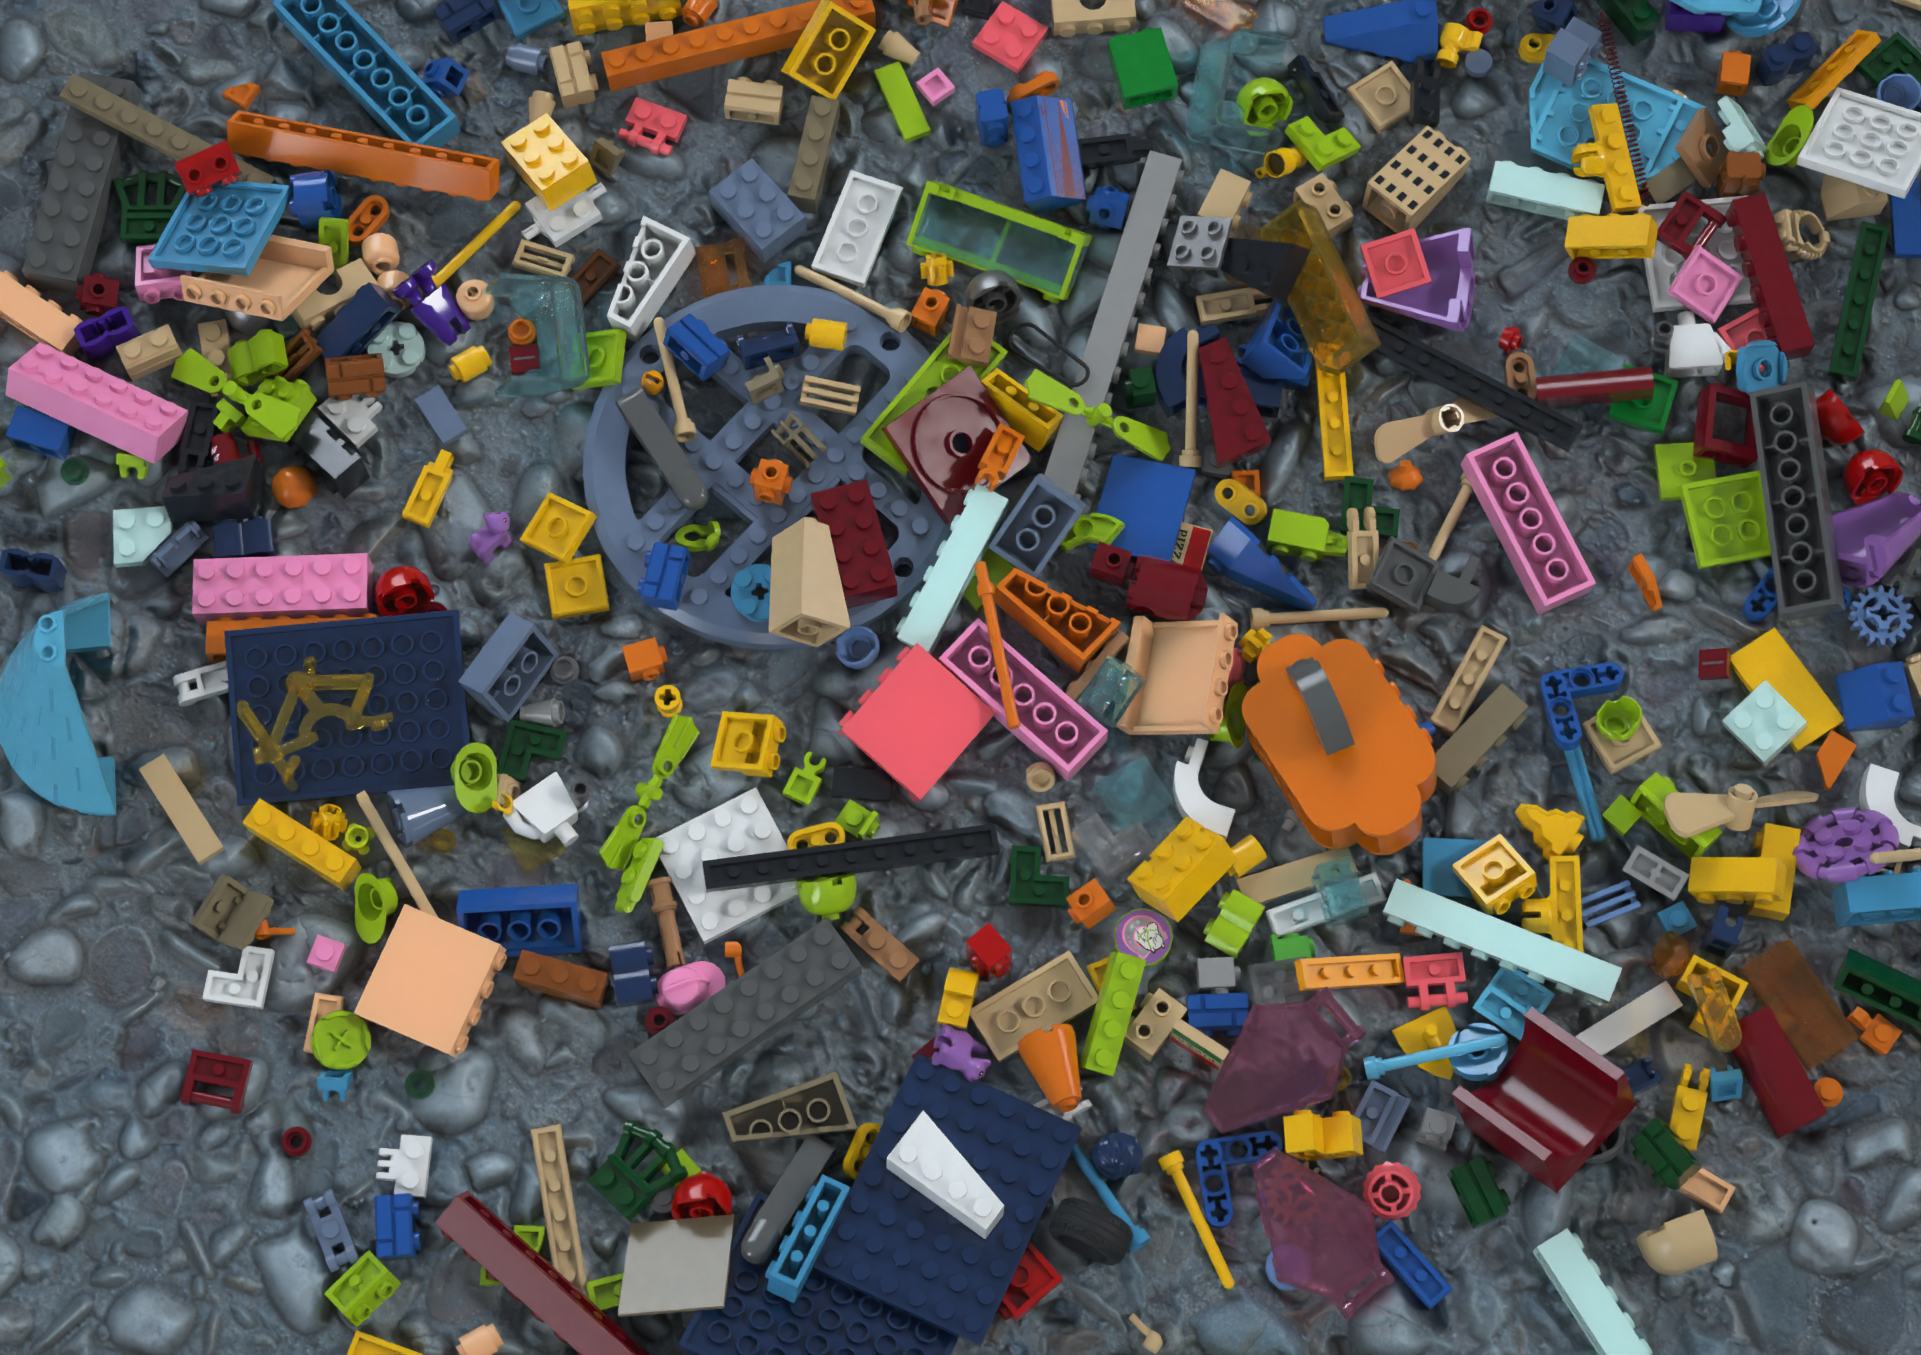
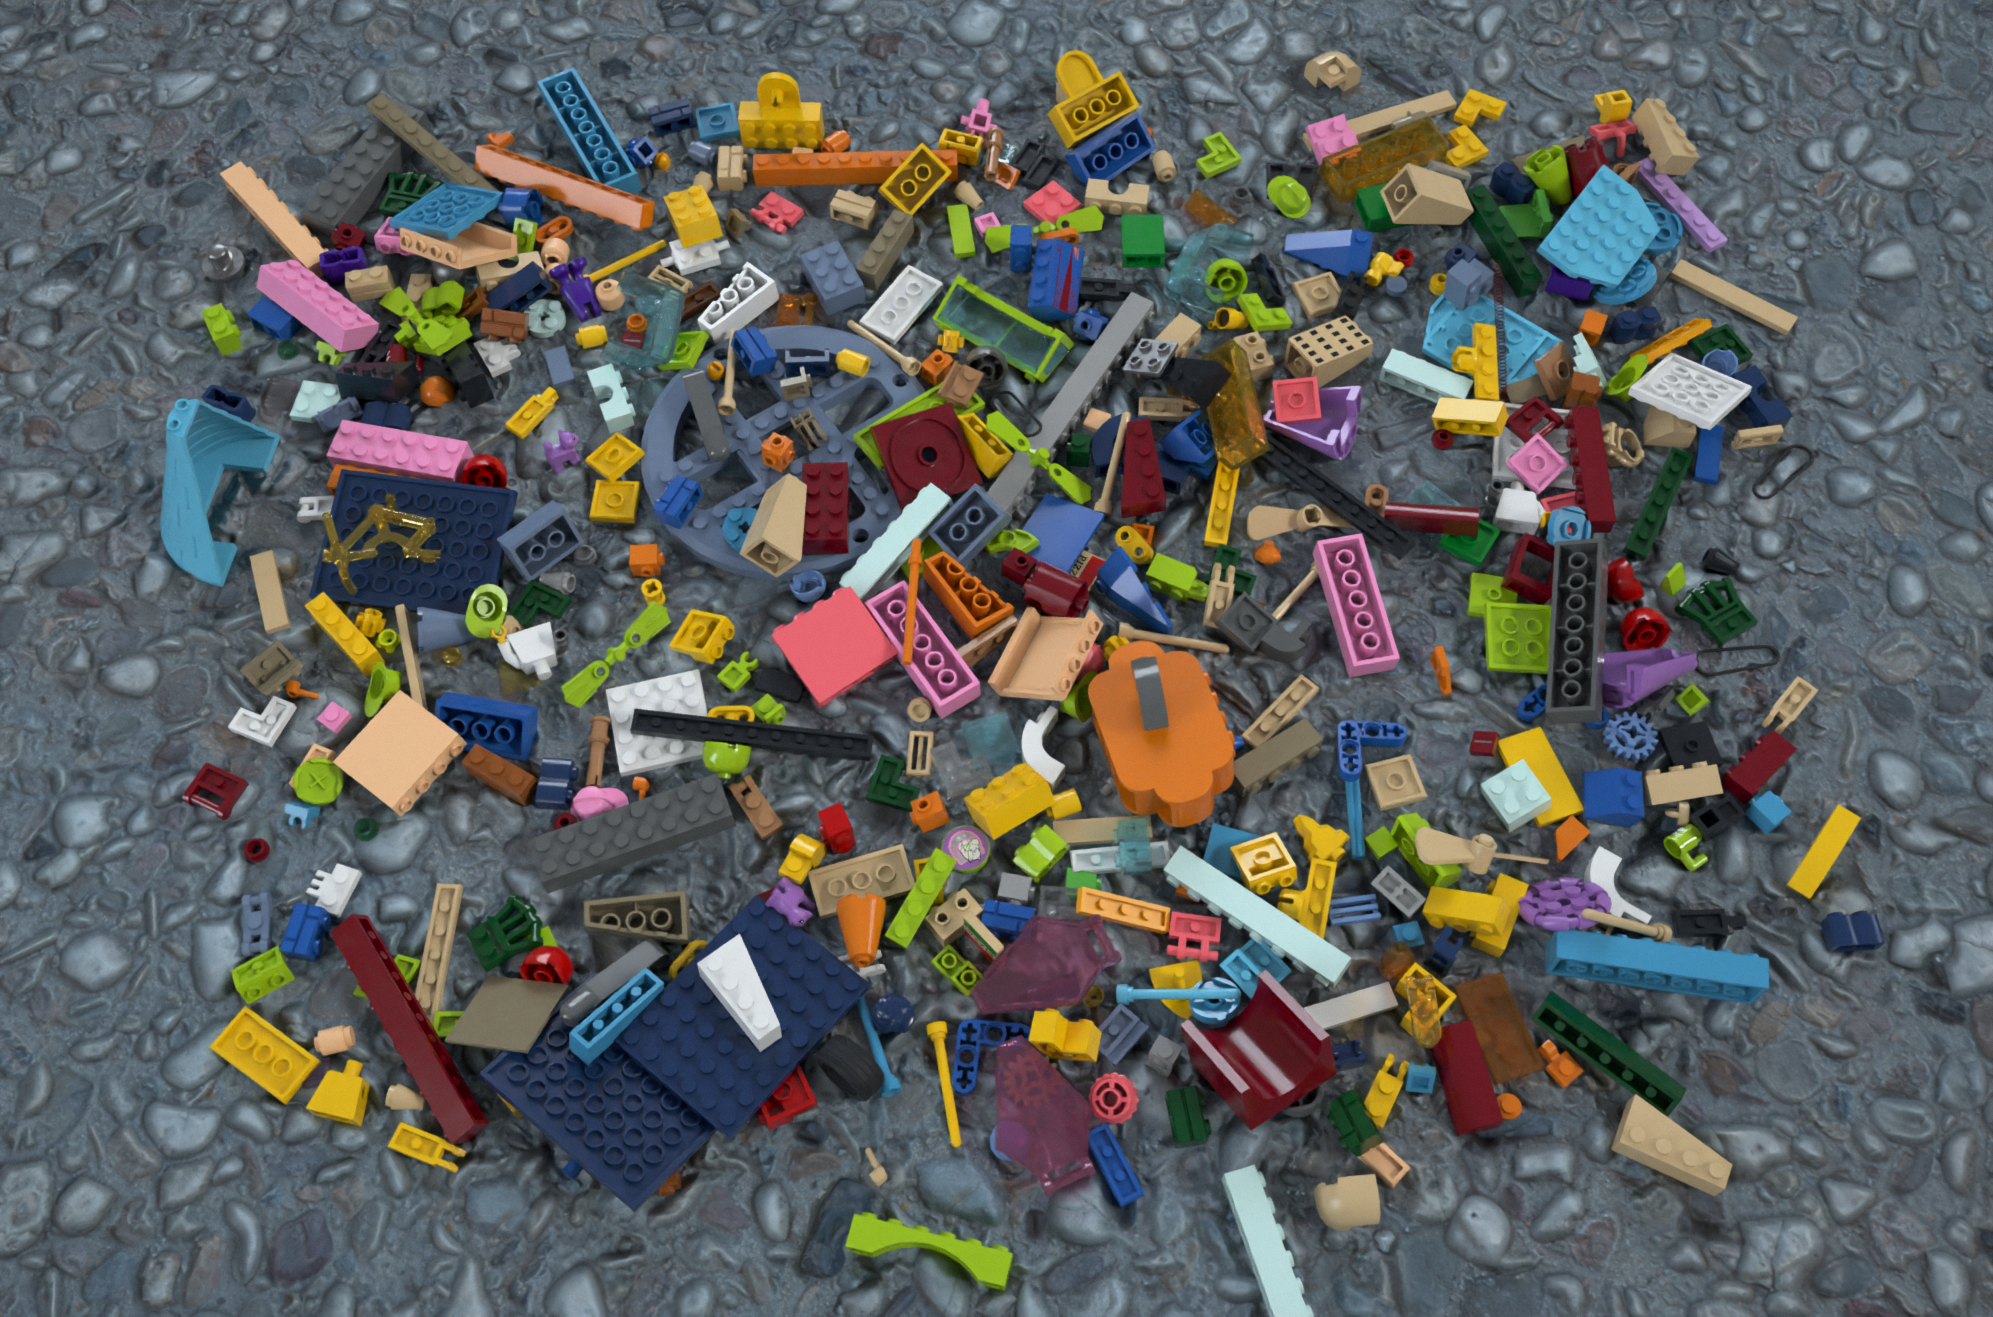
camera: 15 degrees right, 10 degrees down
red brick [174,140,243,198] -> none
lime hinge [615,838,665,913] -> none
lime piece [675,521,721,552] -> none
dark azure tile [763,261,791,285] -> none
tan tile [799,375,861,416] -> none
orange plate [975,423,1025,492] -> none
clear light blue brick [1077,654,1146,728] -> none
red plate [1499,326,1523,354] -> none
lime hair [1596,695,1642,741] -> none
none -> light aqua arch [587,363,636,433]
none -> light orange hinge [654,152,671,170]
none -> lime slope [930,944,986,997]
none -> lime piece [984,205,1104,253]

